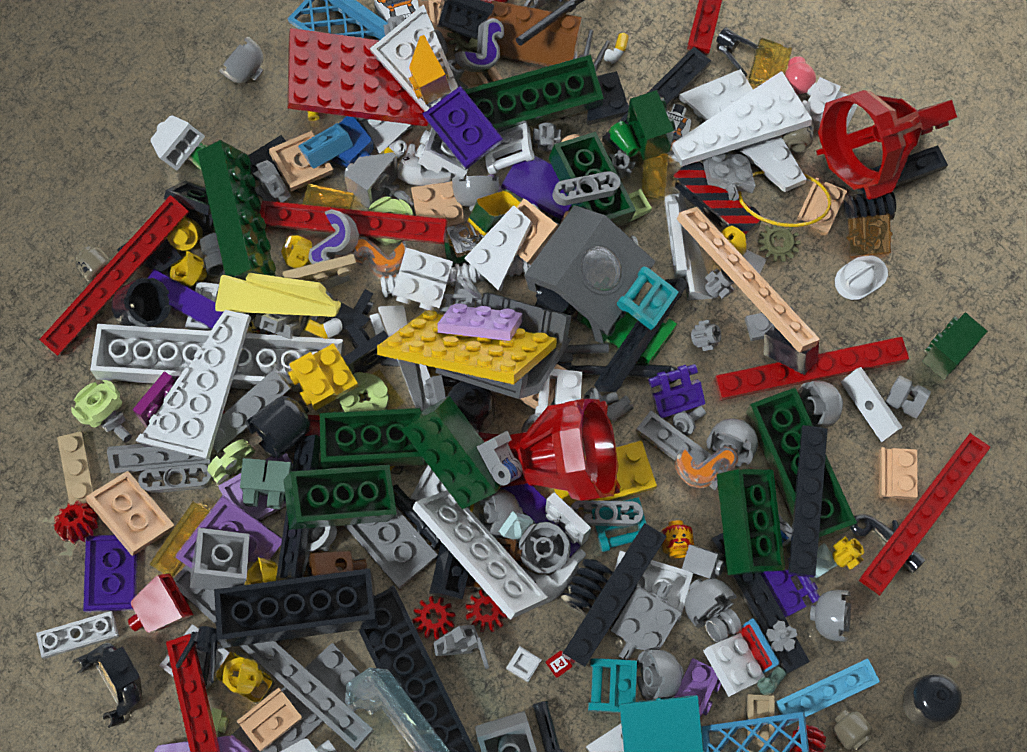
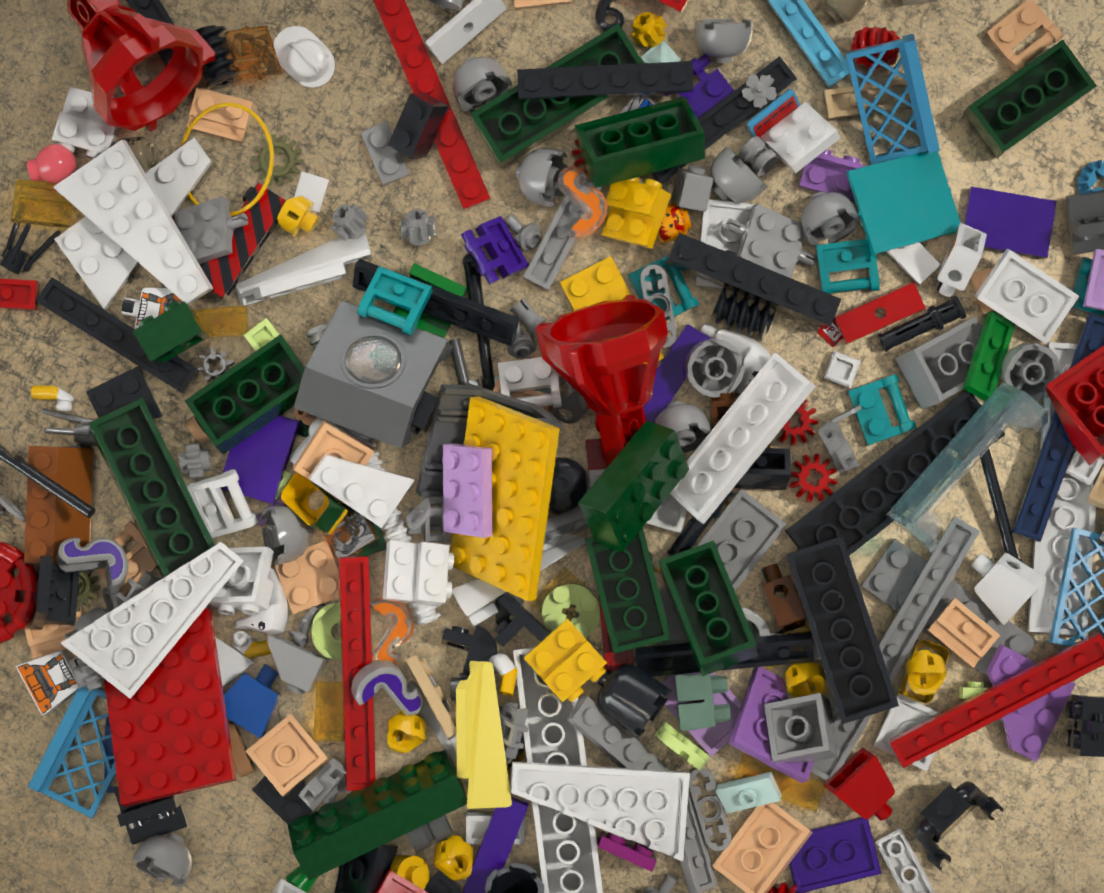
camera: 100 degrees left, 15 degrees up
black plant [176,626,218,687] -> none
dark azure slope [298,123,353,169] -> none
light orange slope [408,35,451,105] -> none
dark purple tile [423,86,504,170] -> none
light grey leg [477,431,522,485] -> none
light aqua tile [499,511,534,541] -> none
white plate [545,492,591,546] -> none
light grey beam [552,172,620,206] -> none
green cone [609,121,640,157] -> none
light nougat plate [677,207,820,353] -> none
sand green arm [757,666,787,695] -> none
none -> black bracket [114,787,189,845]
none -> medium nougat beam [228,721,255,777]
none -> yellow plate [601,177,671,249]
none -> light aqua plate [716,772,782,814]
none -> red tile [834,282,926,345]
none -> teal plate [847,374,916,446]

